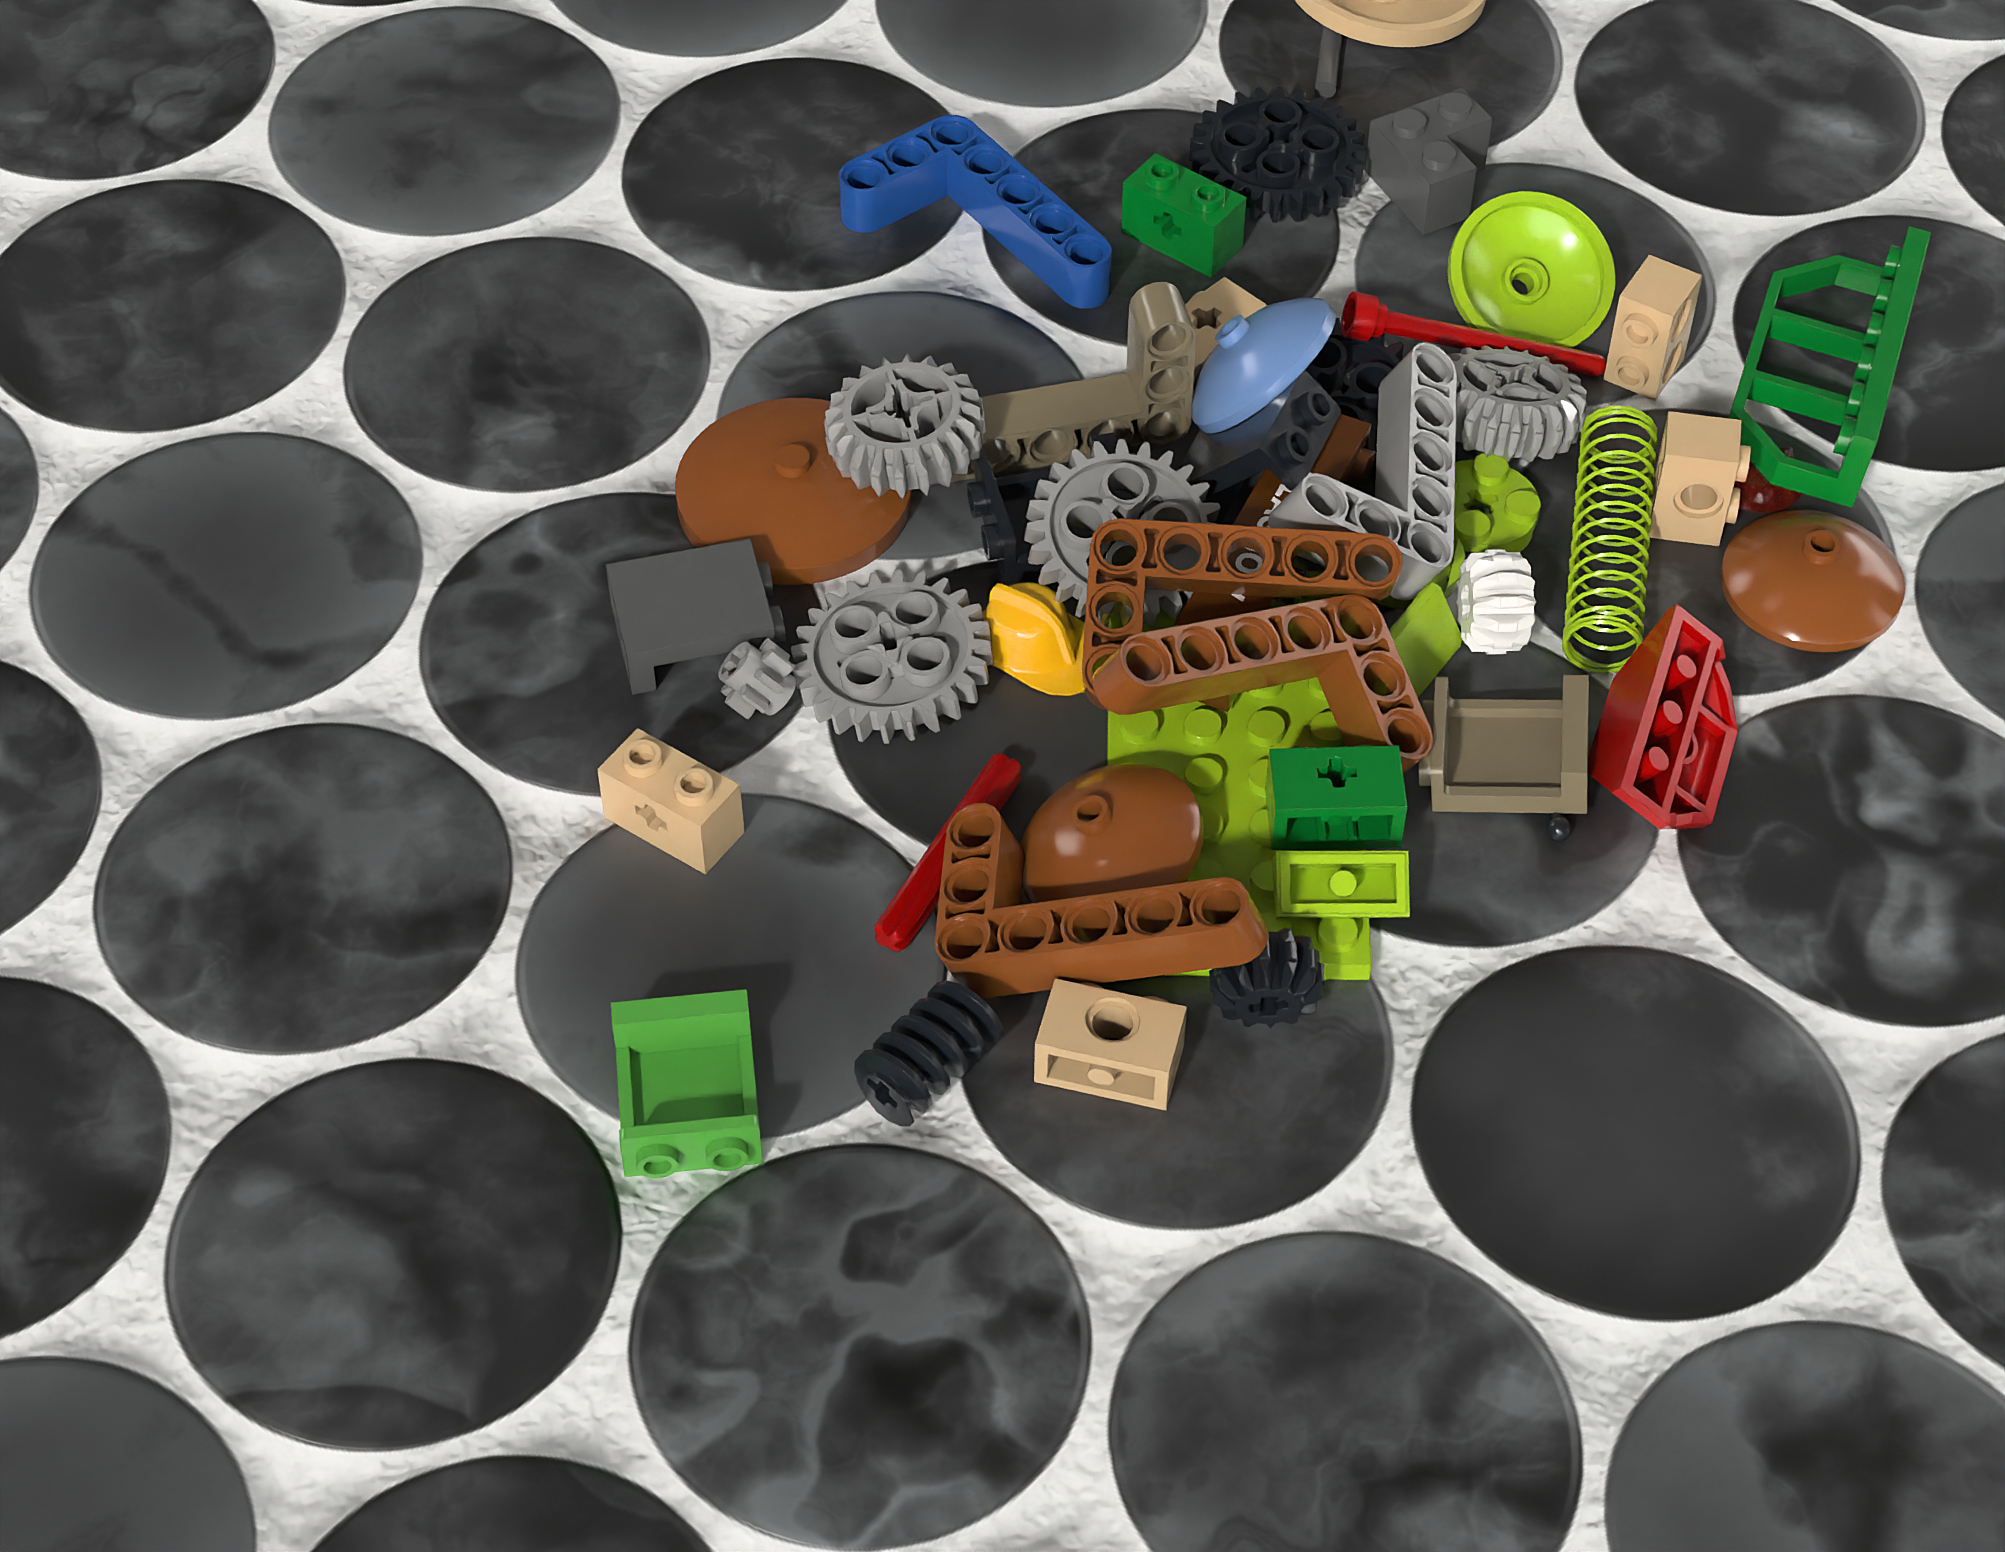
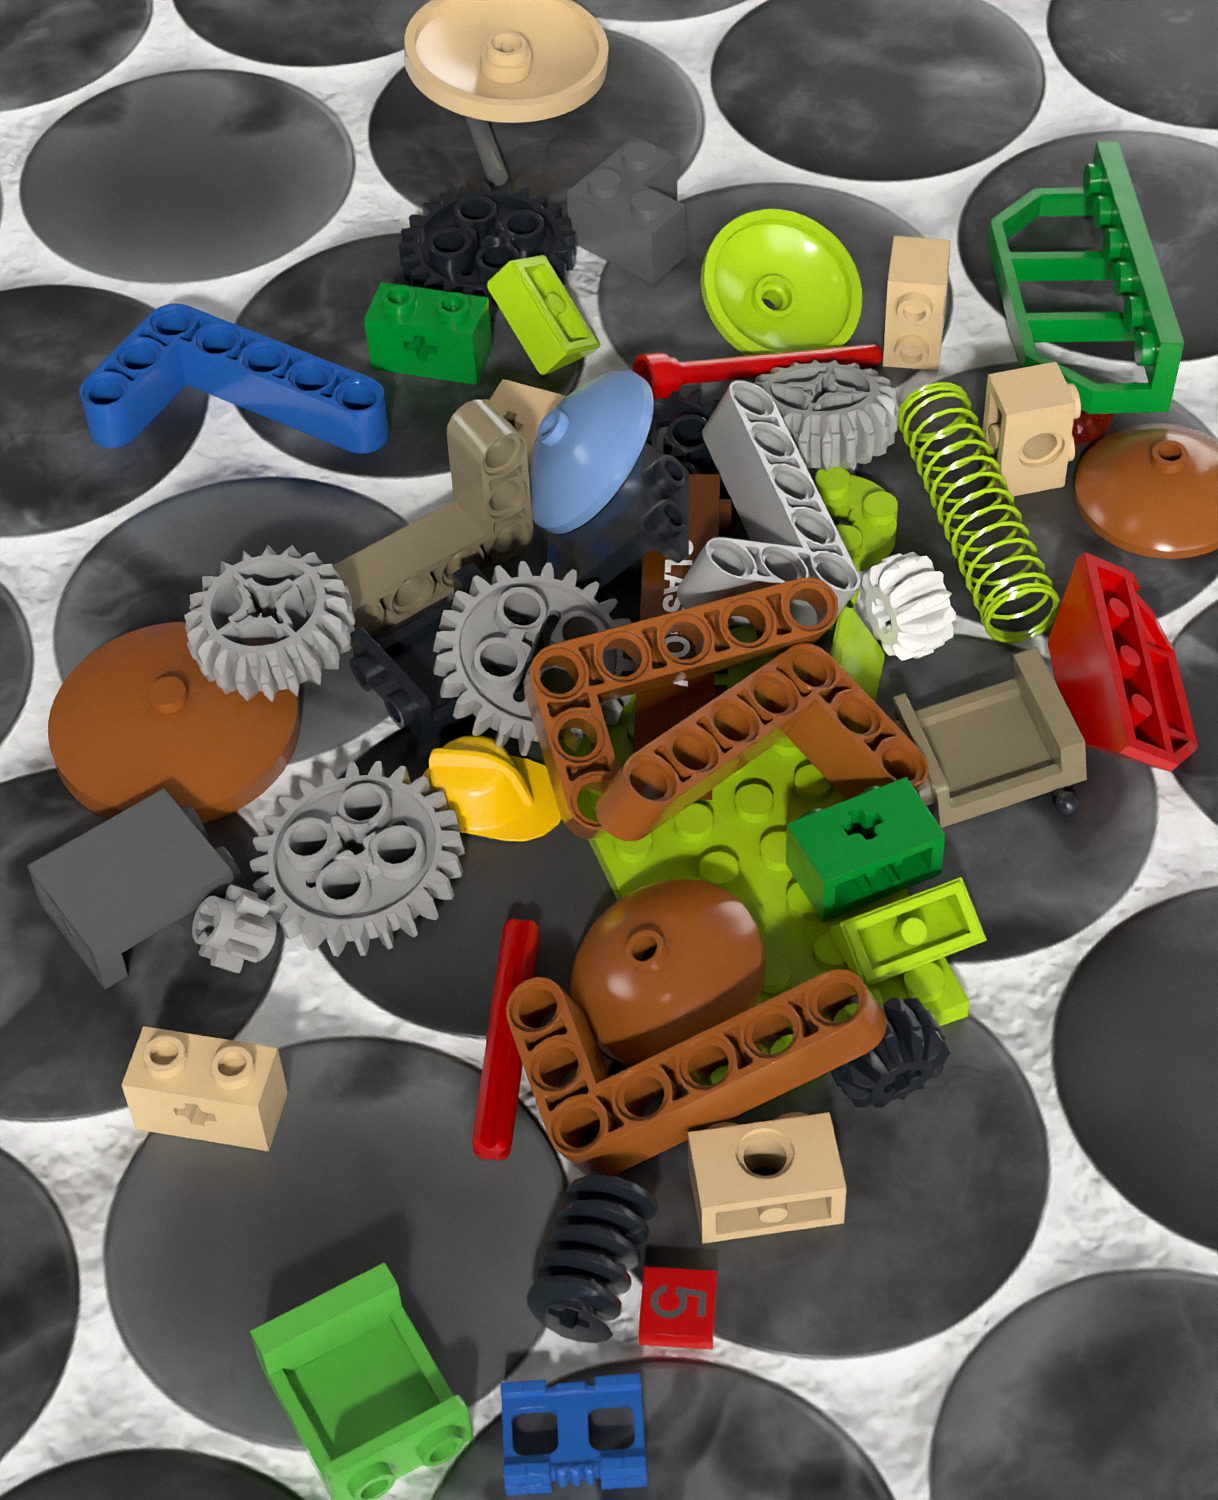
camera: 20 degrees left, 0 degrees up
none -> lime slope [487,255,600,375]
none -> blue piece [500,1373,647,1496]
none -> red tile [638,1267,717,1350]

